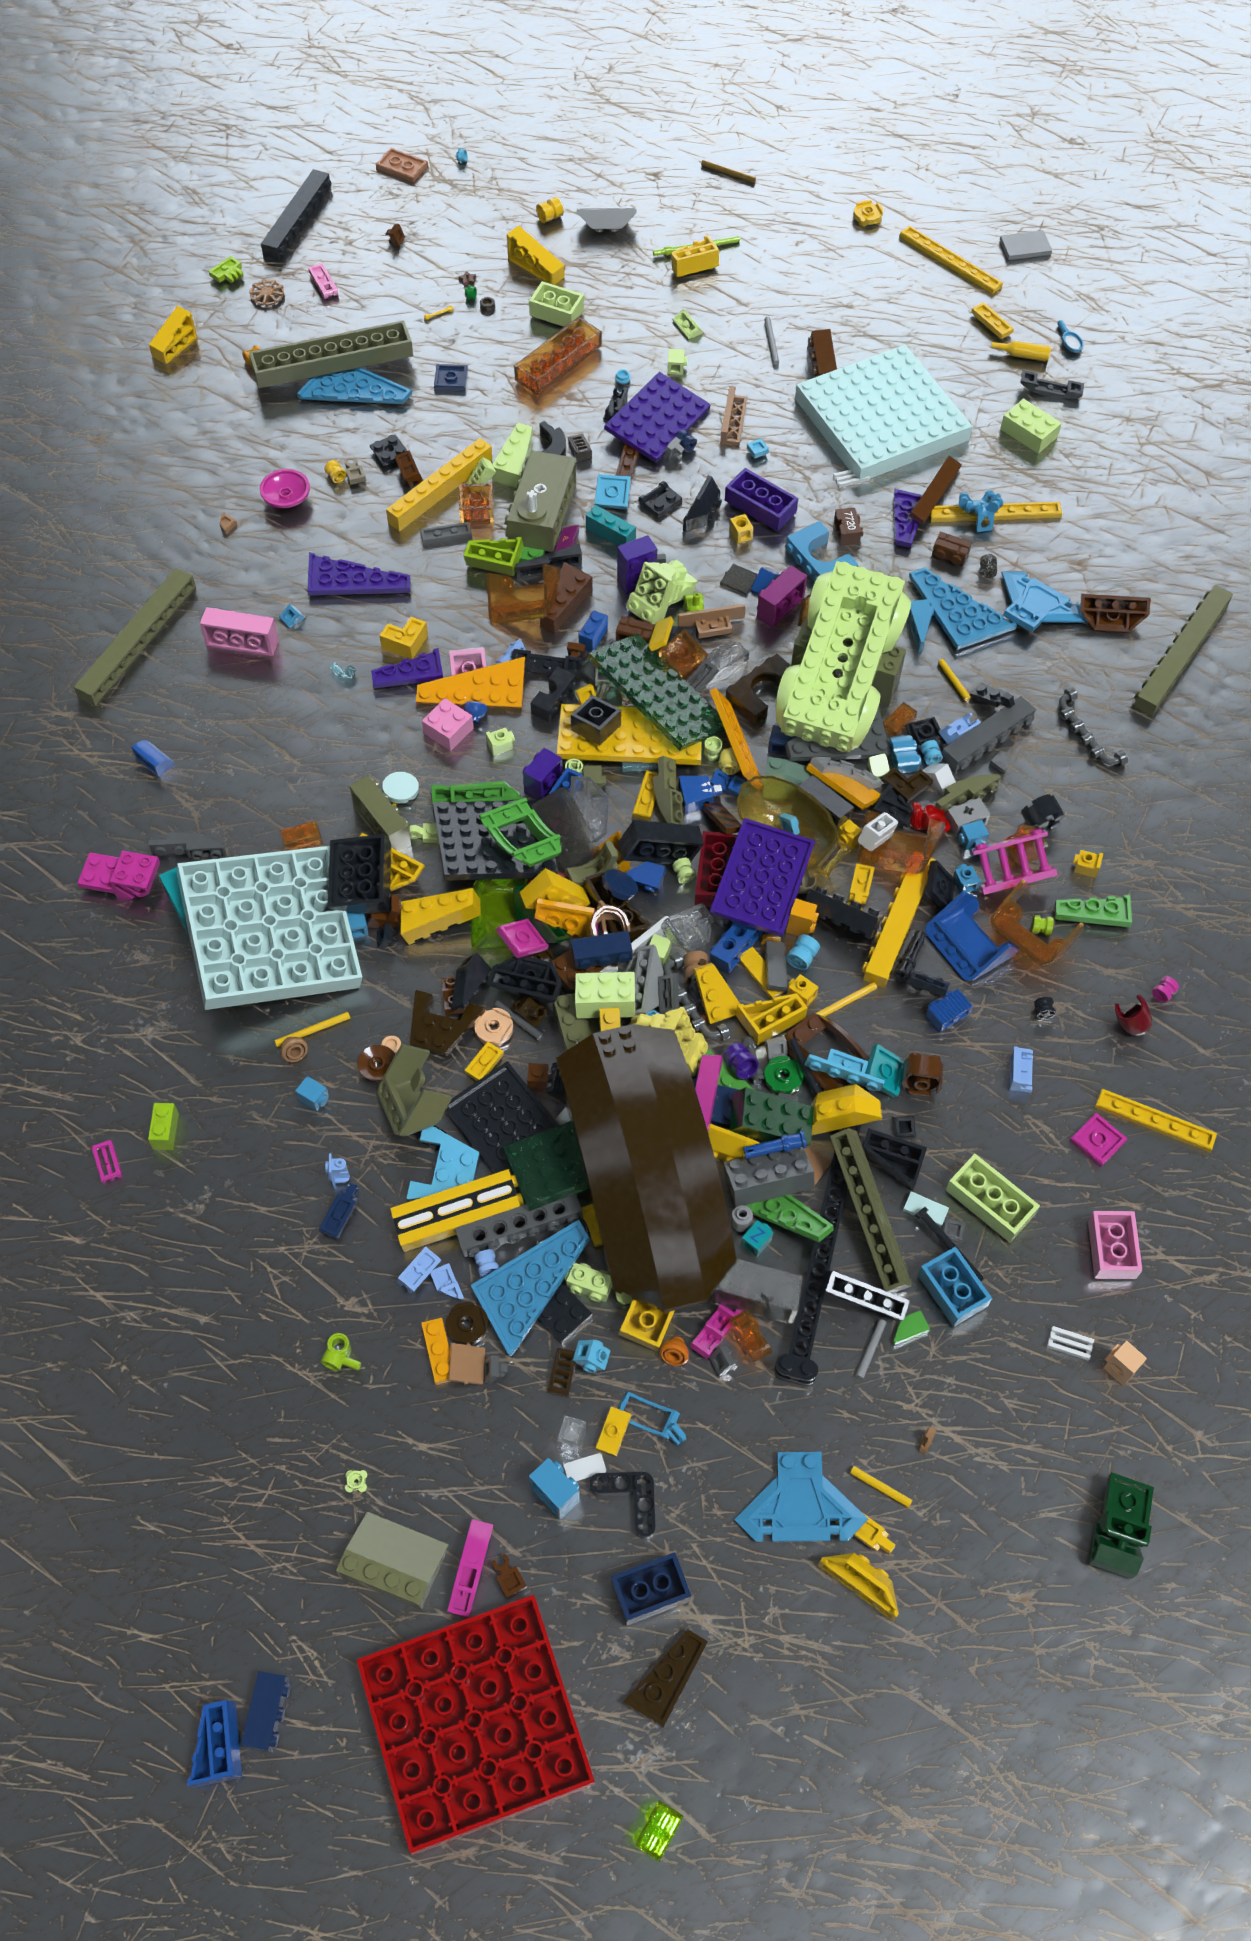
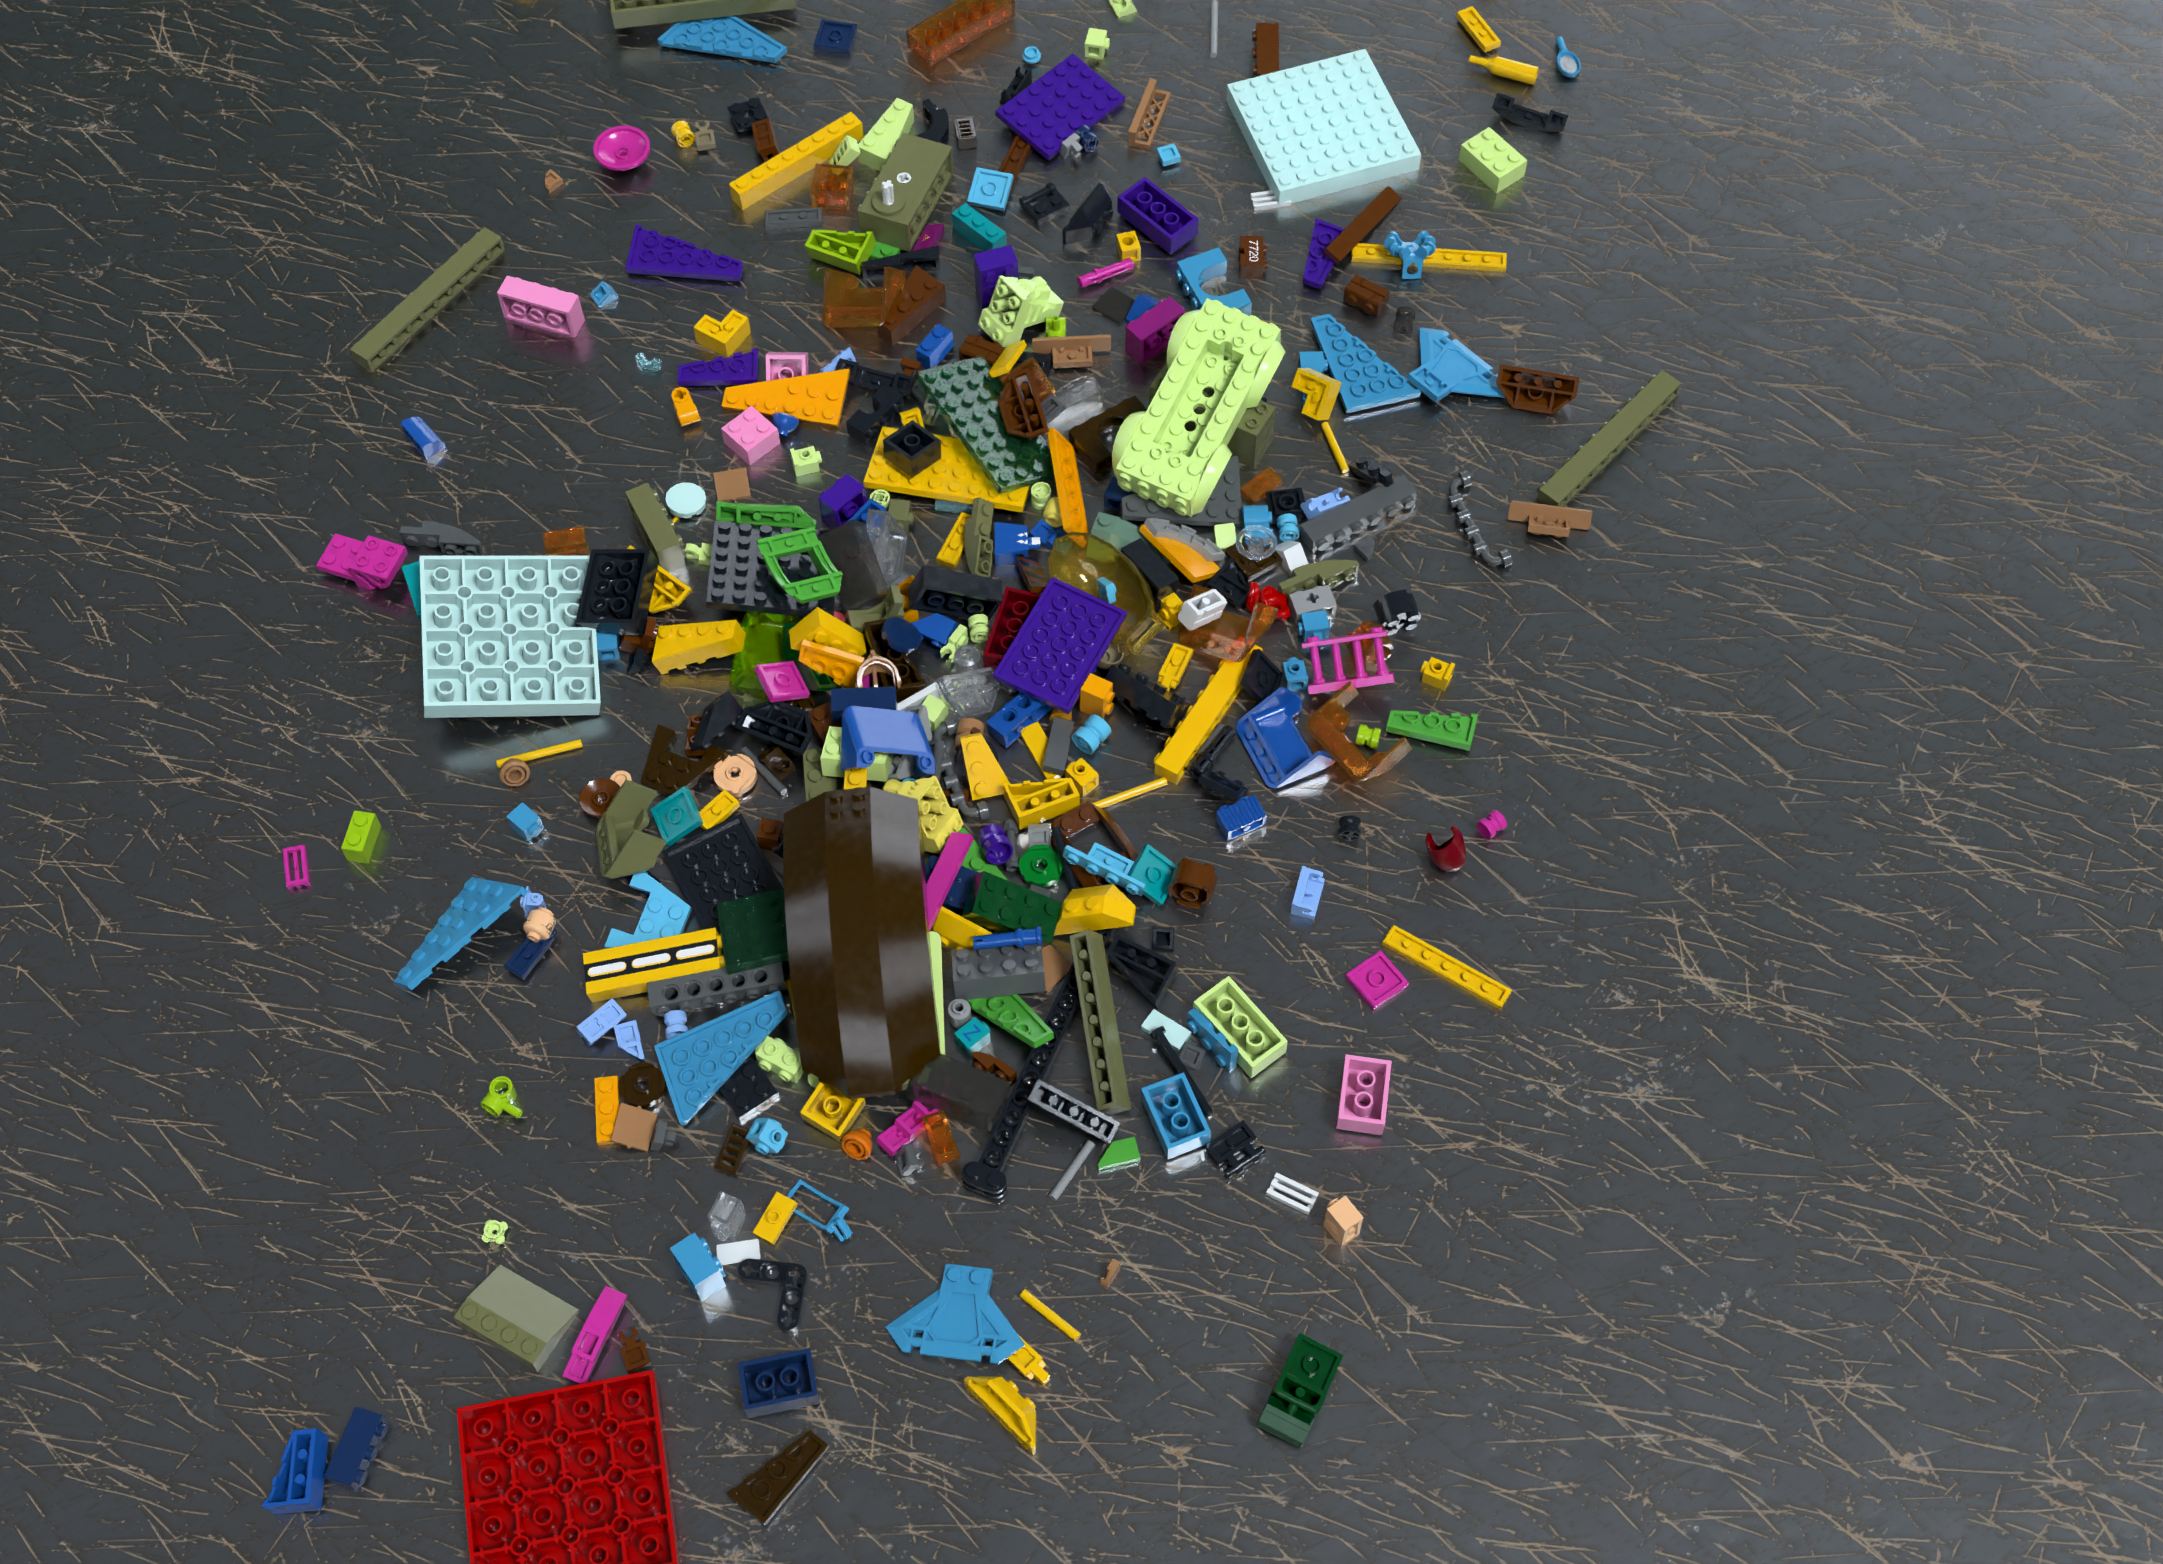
camera: 10 degrees right, 0 degrees up
none -> dark azure wing [394,877,528,990]
none -> light nougat head [523,907,556,942]
none -> teal plate [650,786,703,847]
none -> light orange piece [671,387,701,427]
none -> medium nougat piece [713,467,751,502]
none -> windscreen [841,706,935,777]
none -> yellowish green plate [940,624,969,663]
none -> clear head [954,645,981,676]
none -> reddish brown slope [971,1051,1017,1086]
none -> reddish brown wedge [998,368,1050,439]
none -> dark pink pin [1077,257,1134,288]
none -> dark azure wing [1187,1008,1238,1072]
none -> black plate [1206,1120,1267,1178]
none -> clear piece [1236,525,1277,560]
none -> yellow panel [1291,368,1342,421]
none -> medium nougat bracket [1508,500,1592,538]

